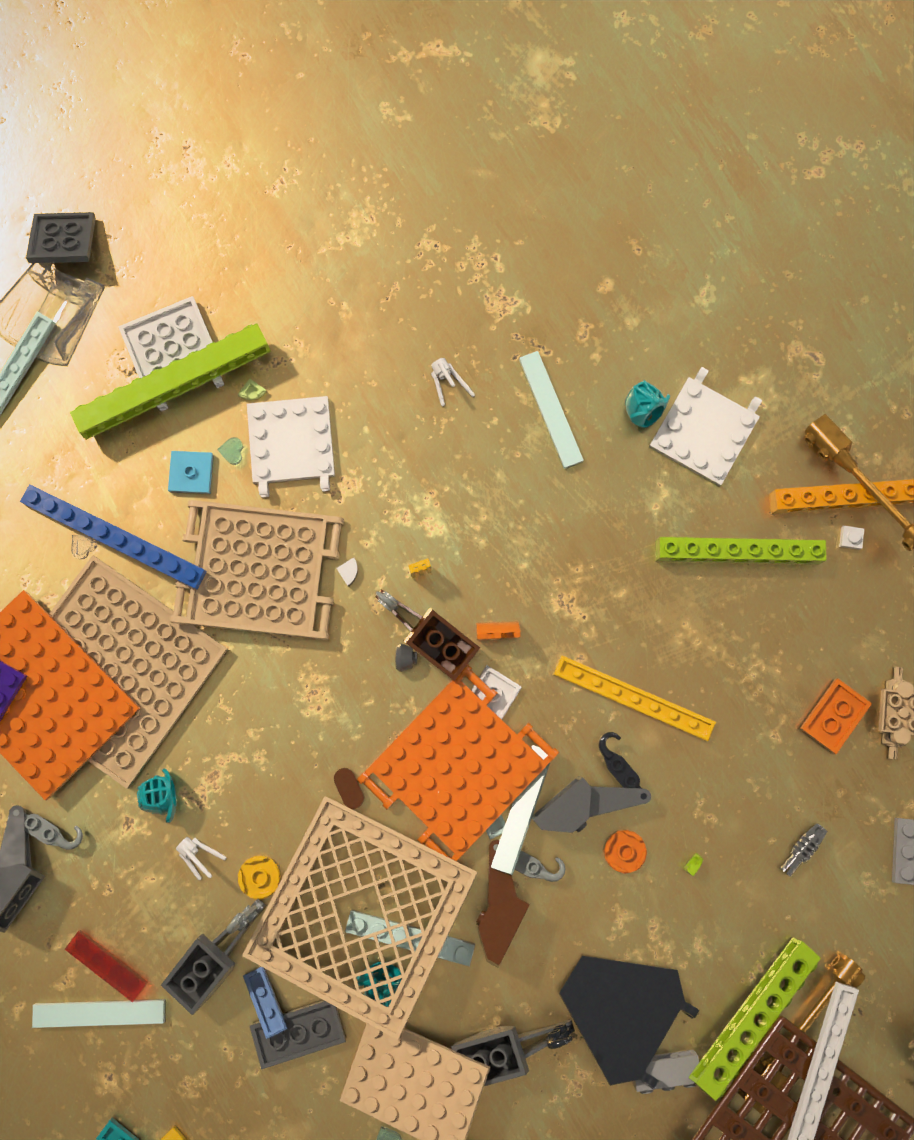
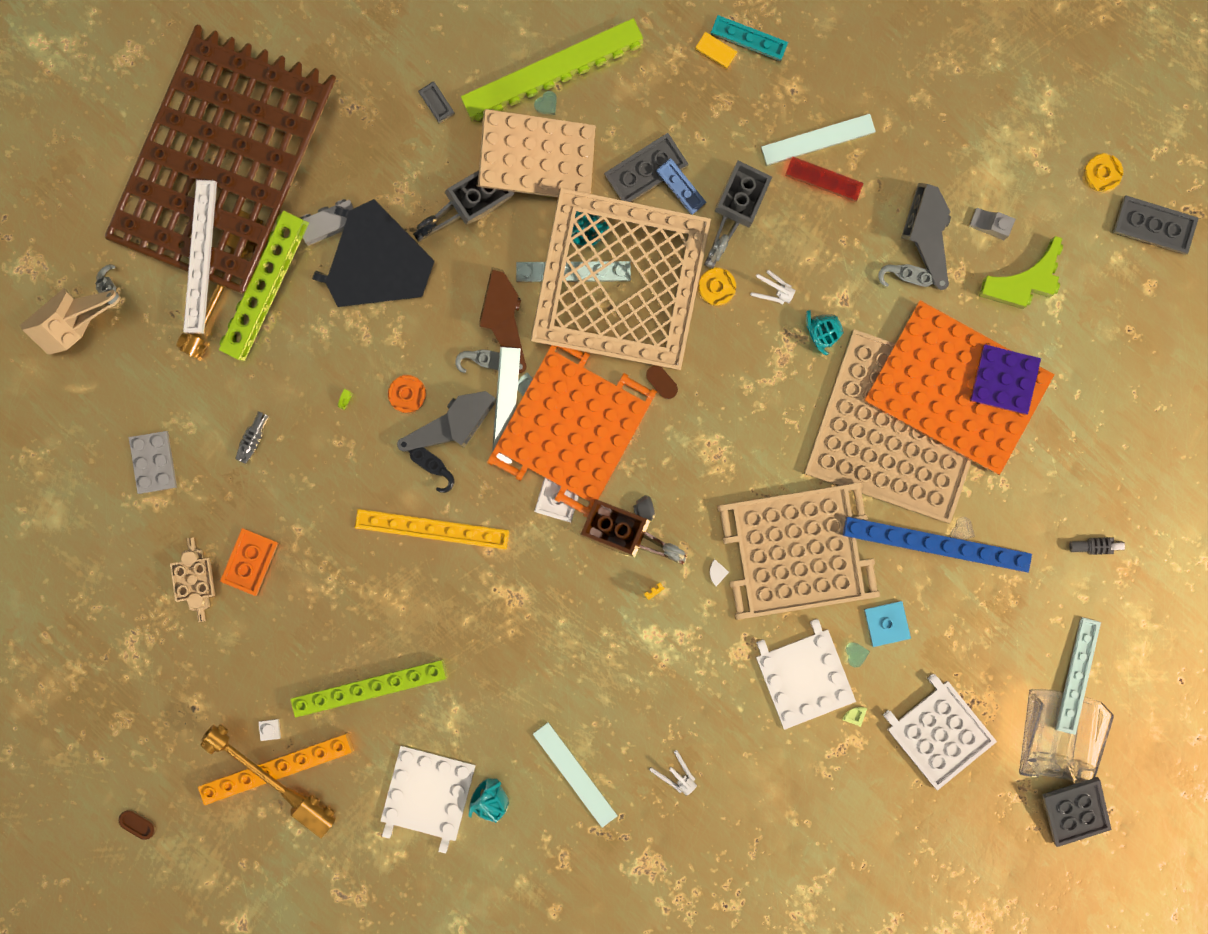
camera: 165 degrees right, 5 degrees up
lime brick [70,323,271,440] -> none
orange slope [476,621,521,639] -> none

